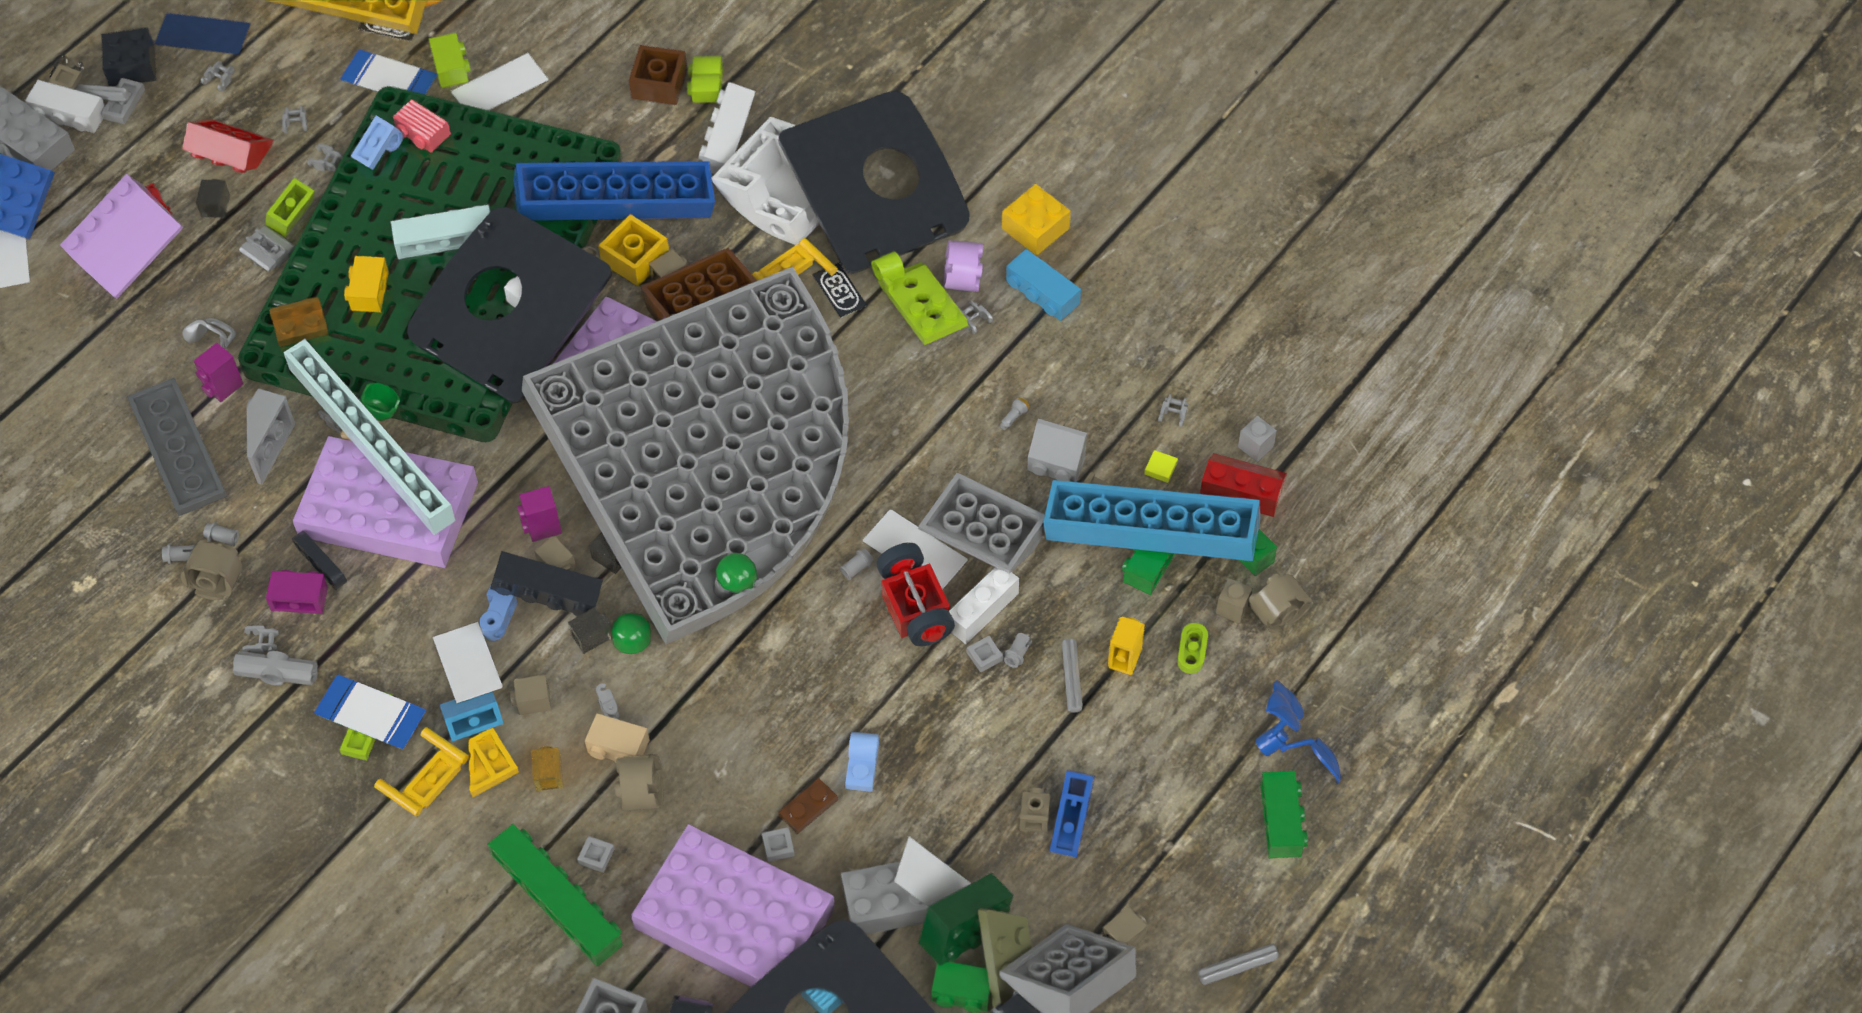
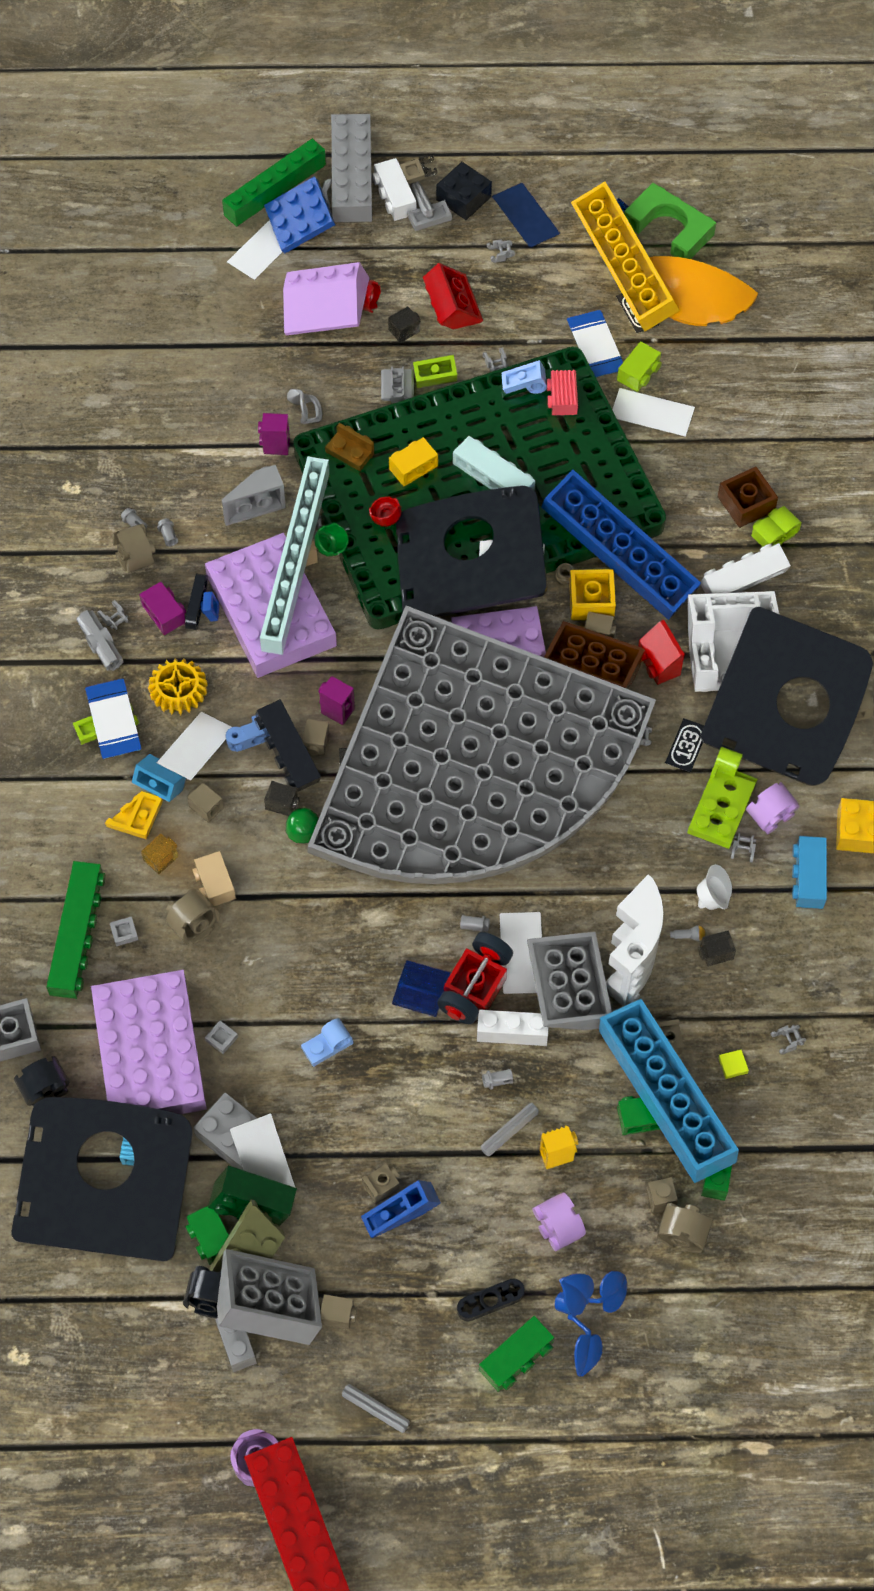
camera: 50 degrees right, 5 degrees up
dark grey plate [127,377,227,516] -> none
light grey piece [282,105,308,134] -> none
yellow plate [374,727,469,817] -> none
light grey piece [596,683,619,720] -> none
green hair [716,553,758,593] -> none
yellow plate [752,238,838,281] -> none
reddish brown piece [779,778,838,835] -> none
light grey plate [967,636,1003,673] -> none
light grey slope [1027,419,1087,482] -> none
lime plate [1177,623,1208,674] -> none
red slope [1200,453,1287,517] -> none
light grey brick [1238,416,1277,462] -> none
none -> yellow gear [148,658,208,715]
none -> blue plate [201,591,219,622]
none -> red hair [369,497,401,527]
none -> clear blue slope [392,960,451,1017]
none -> black beam [457,1278,525,1322]
none -> lavender brick [532,1193,586,1251]
none -> white slope [606,875,663,1007]
none -> slope [638,620,684,685]
none -> white piece [696,864,732,910]
none -> clear smoke brick [698,930,736,967]

